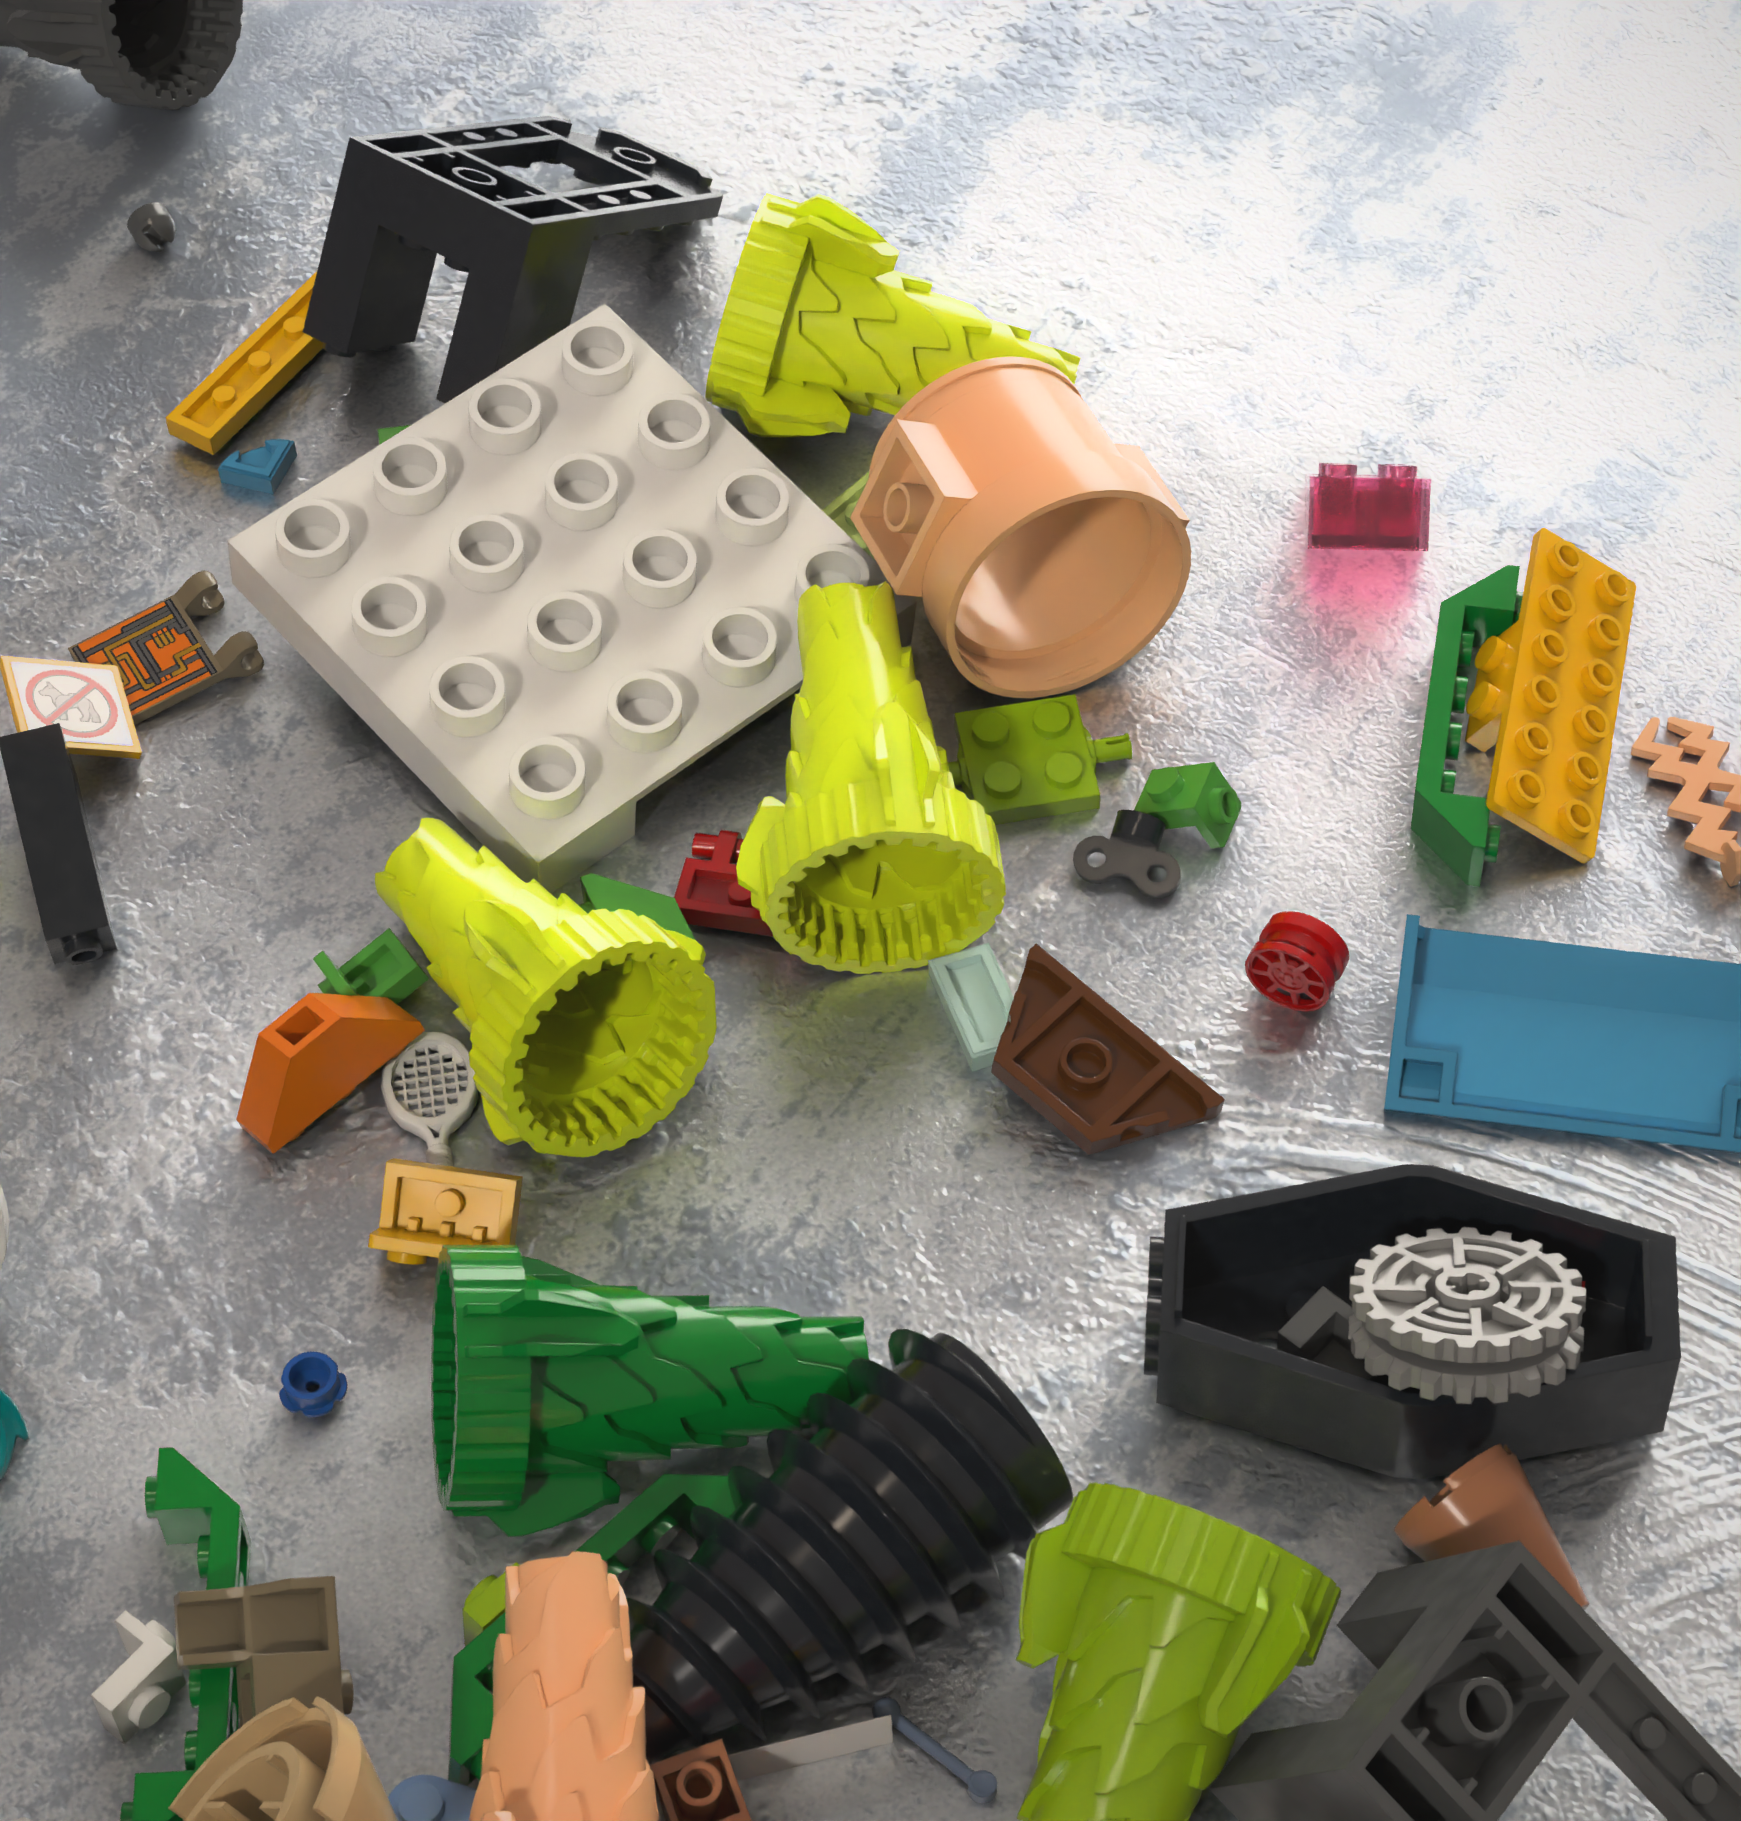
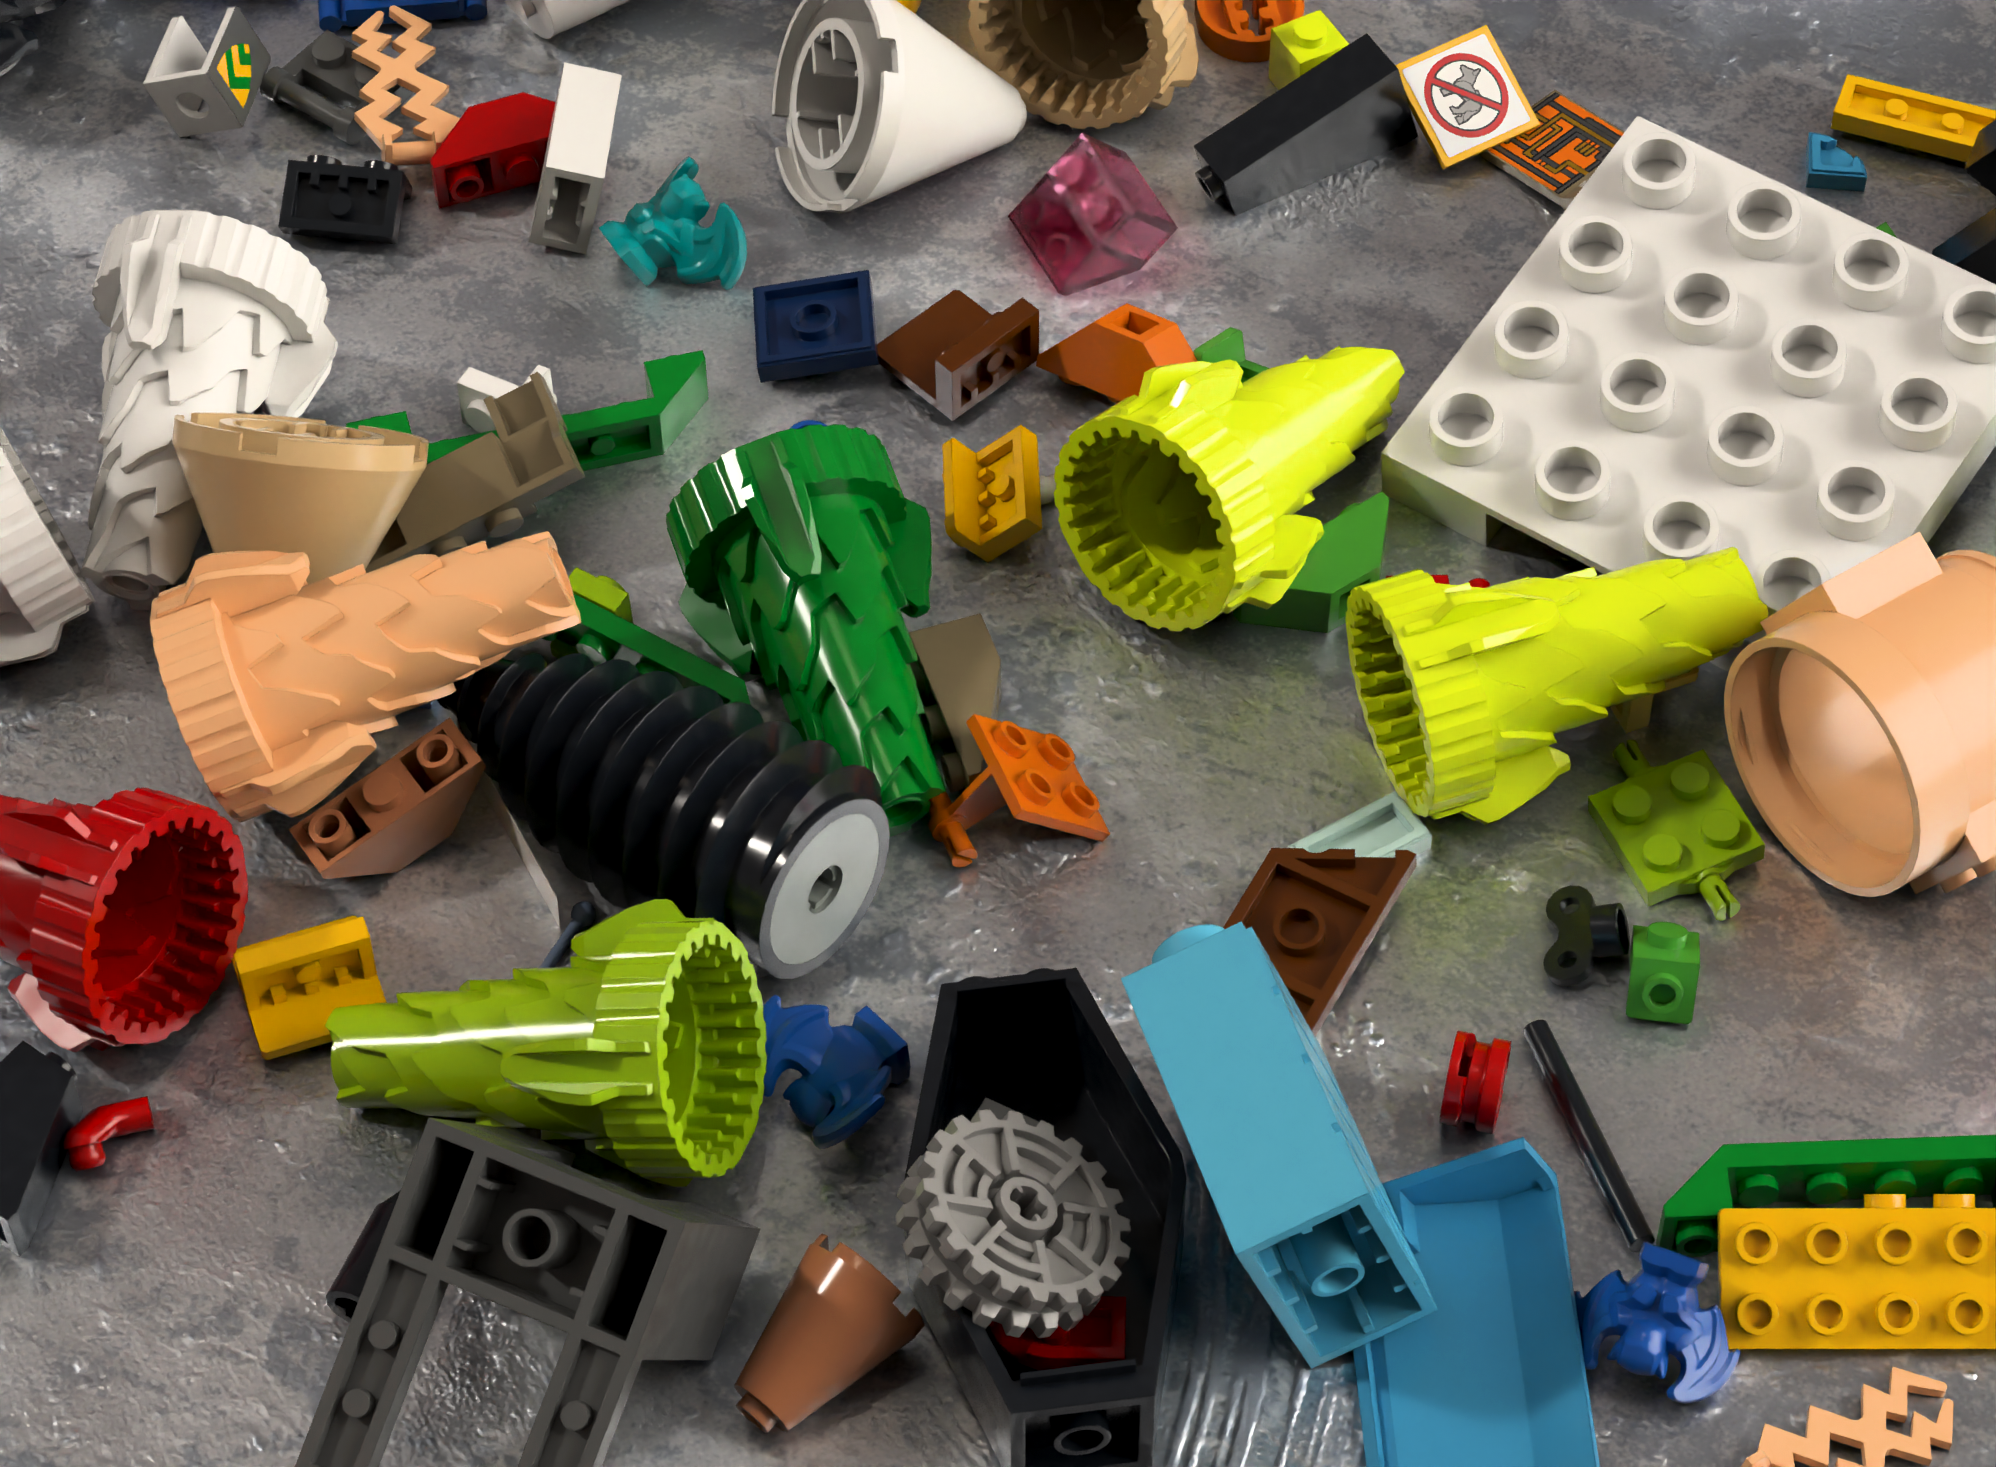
camera: 75 degrees right, 0 degrees up
none -> dark blue plate [753,270,879,383]
none -> blue animal [763,995,911,1149]
none -> reddish brown bracket [877,290,1039,421]
none -> dark tan slope [909,613,1001,794]
none -> orange plate [928,714,1110,868]
none -> clear pink slope [1008,133,1178,296]
none -> medium azure brick [1121,921,1438,1369]
none -> black bar [1523,1020,1655,1252]
none -> blue animal [1574,1242,1741,1404]

